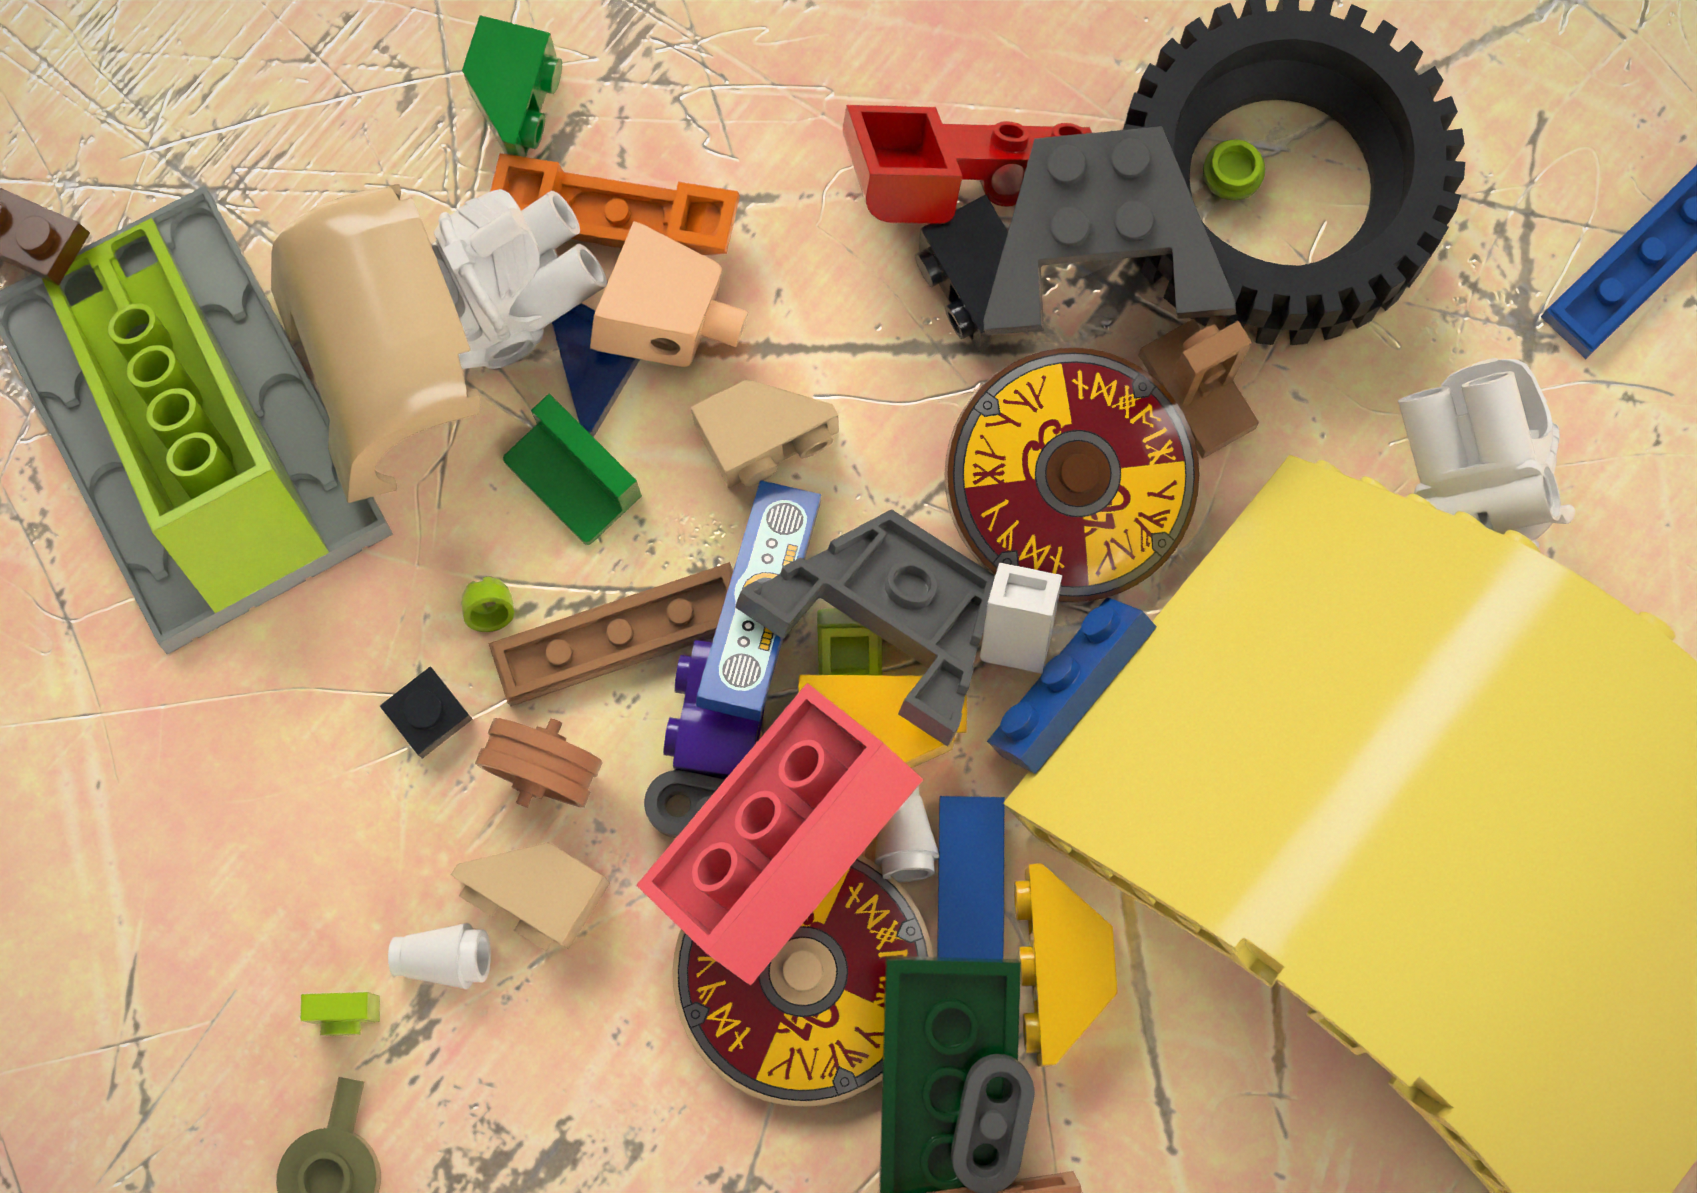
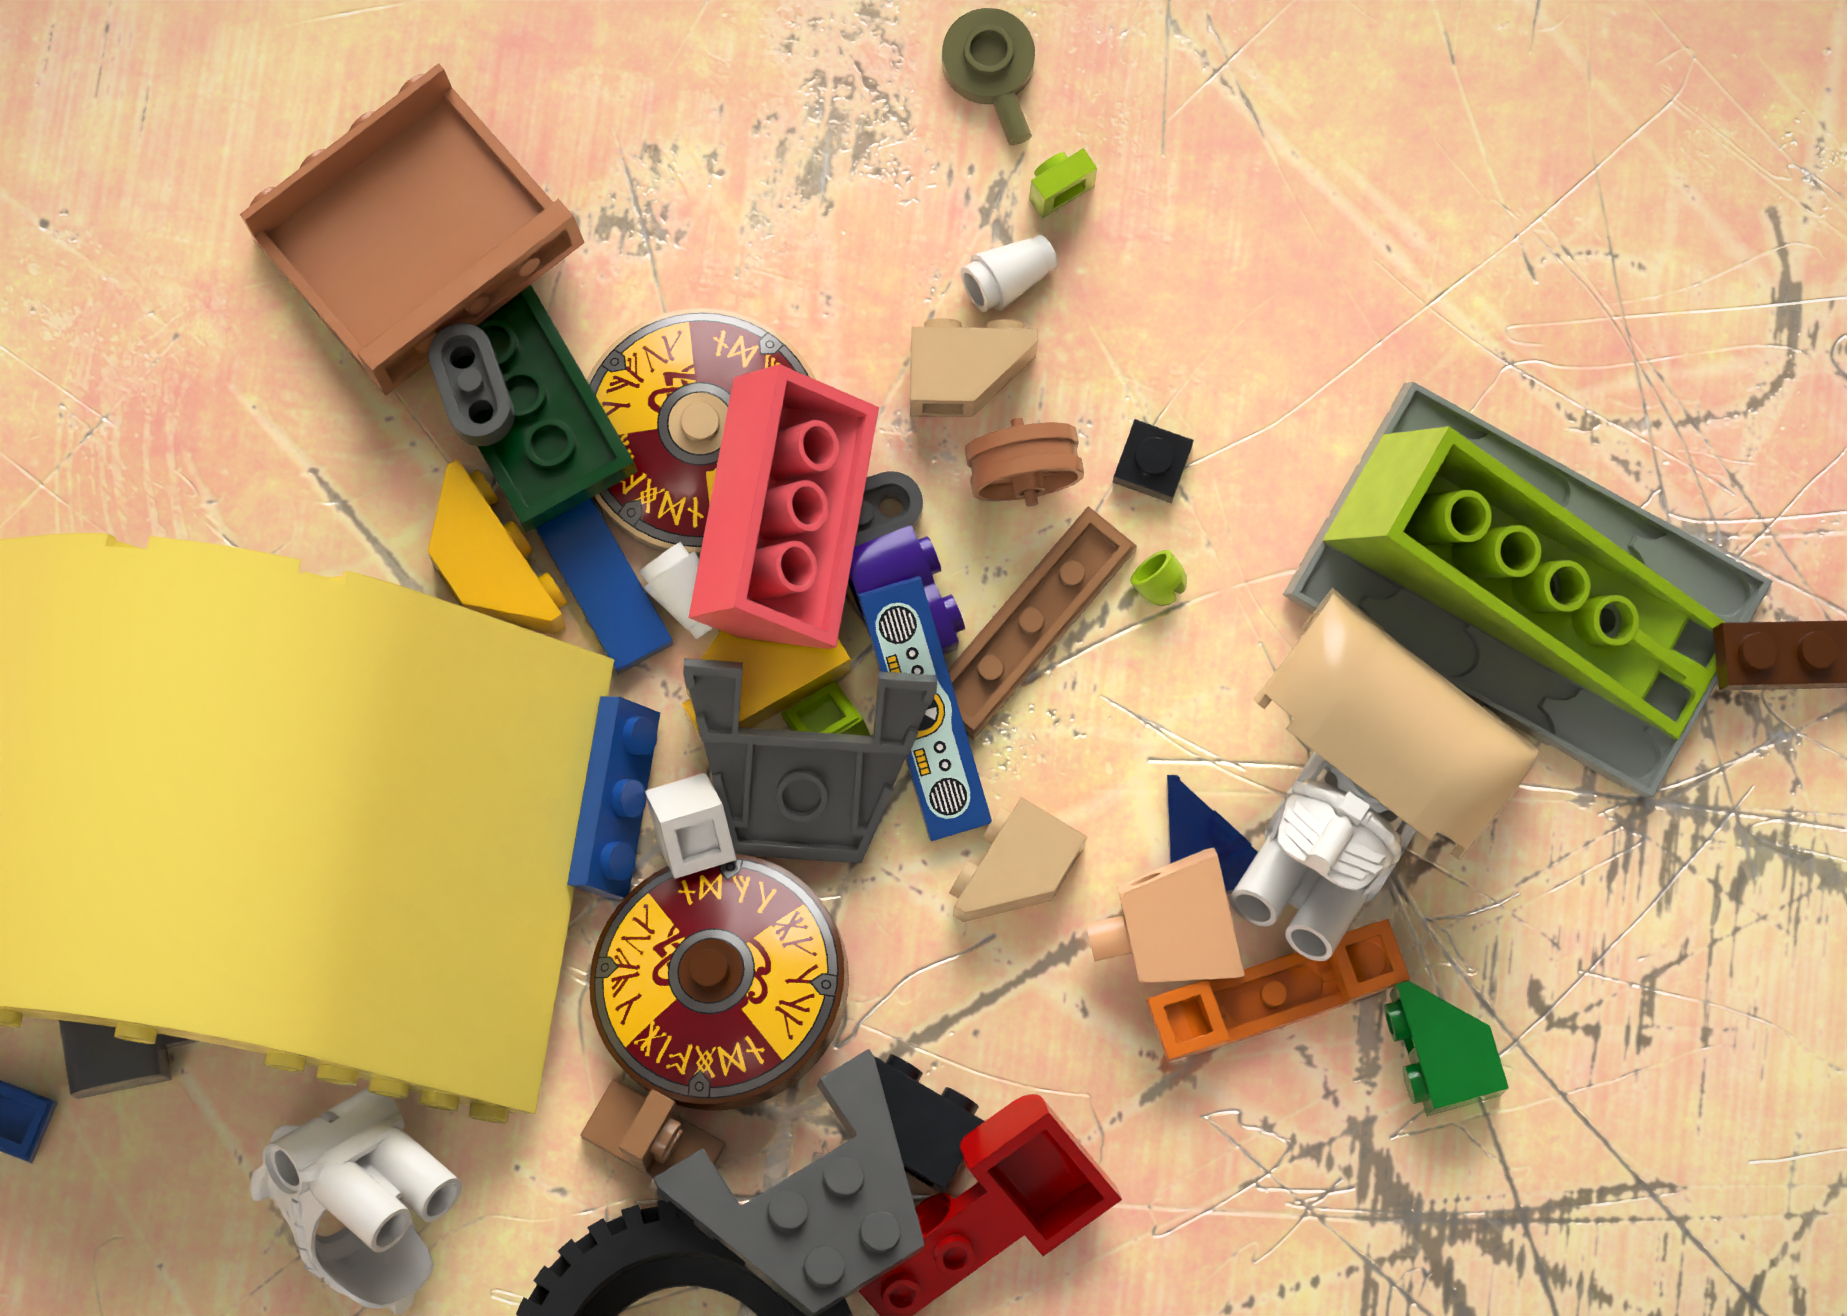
camera: 145 degrees right, 0 degrees up
green panel [503,393,642,545] -> none

